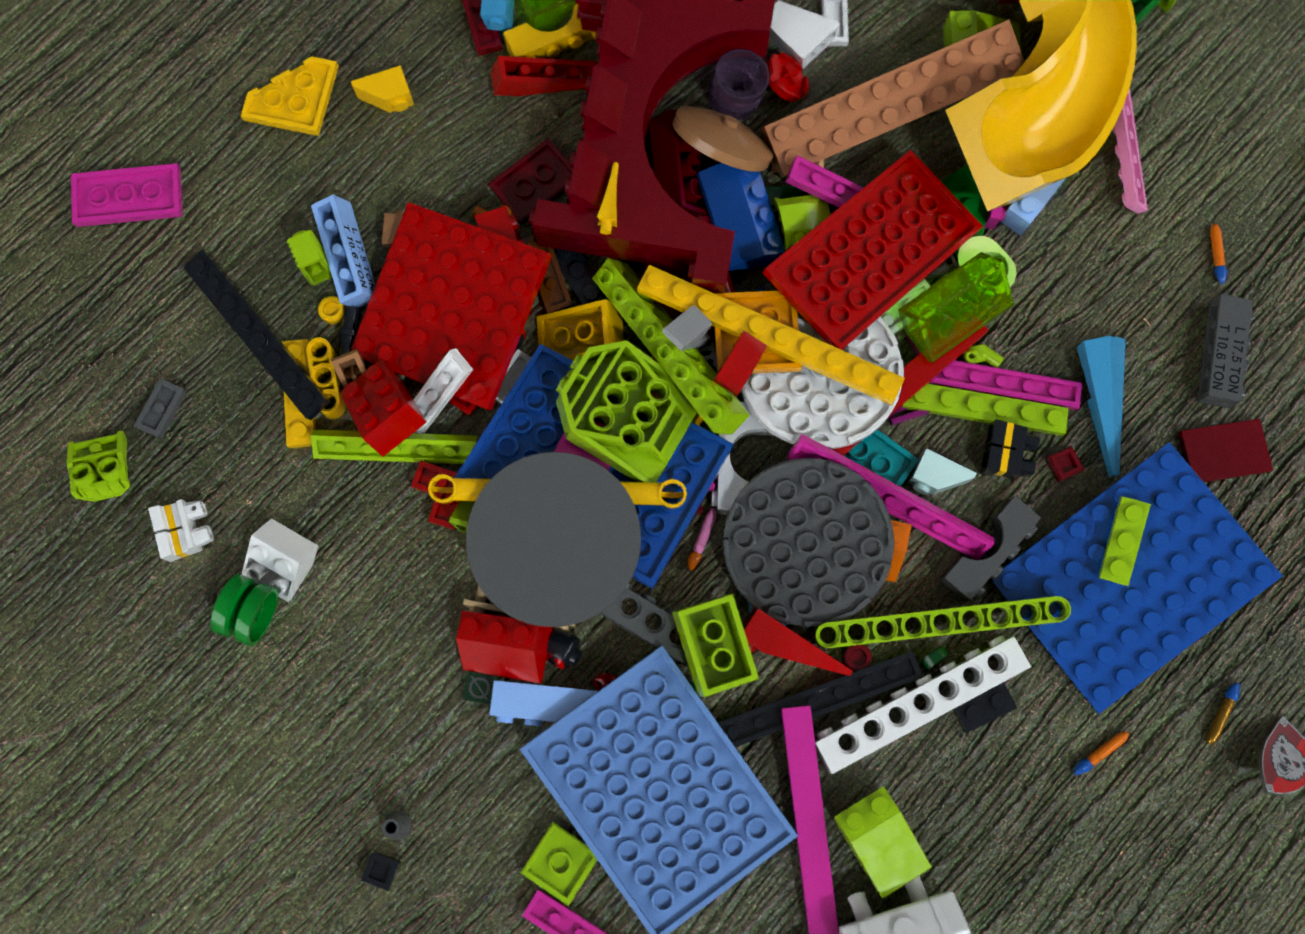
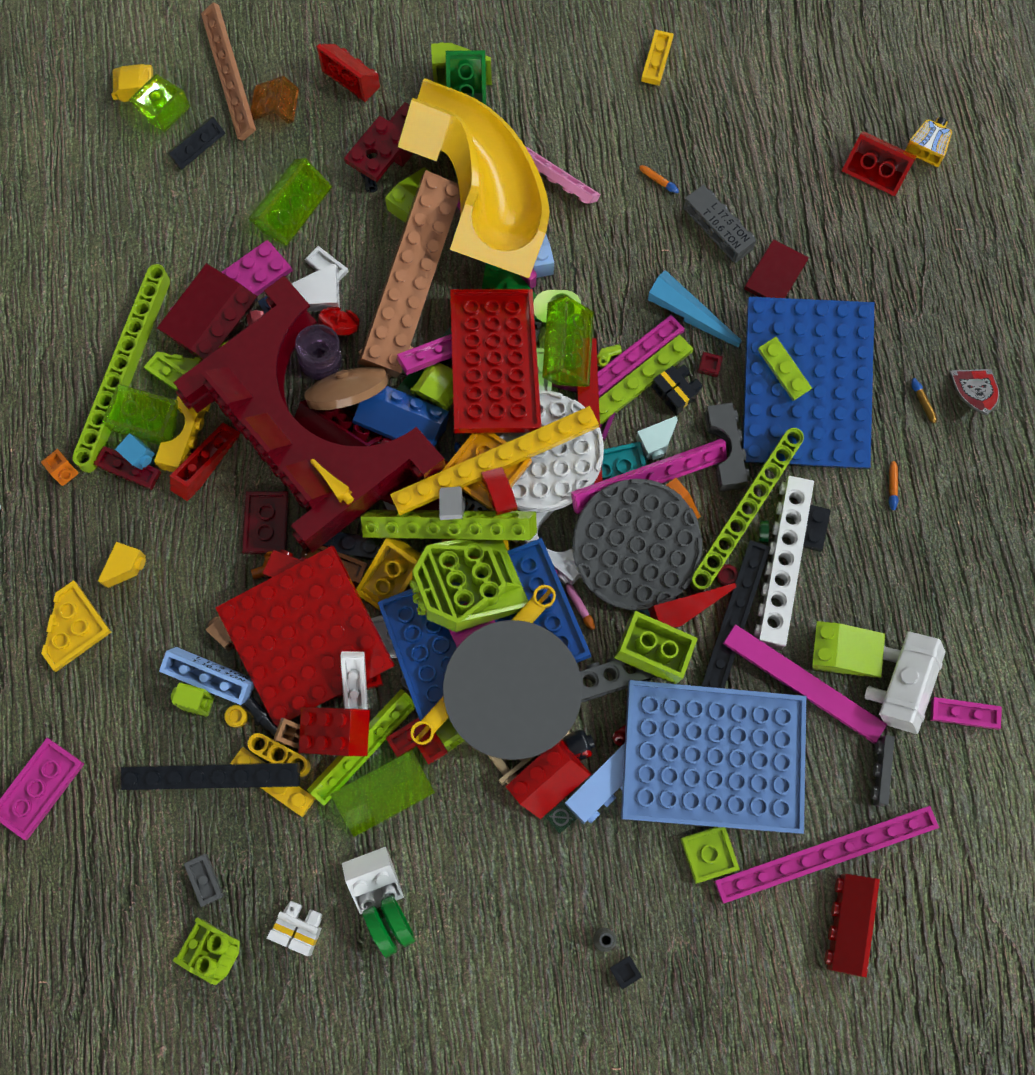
camera: 45 degrees left, 5 degrees down
none -> clear neon green slope [331,750,435,837]

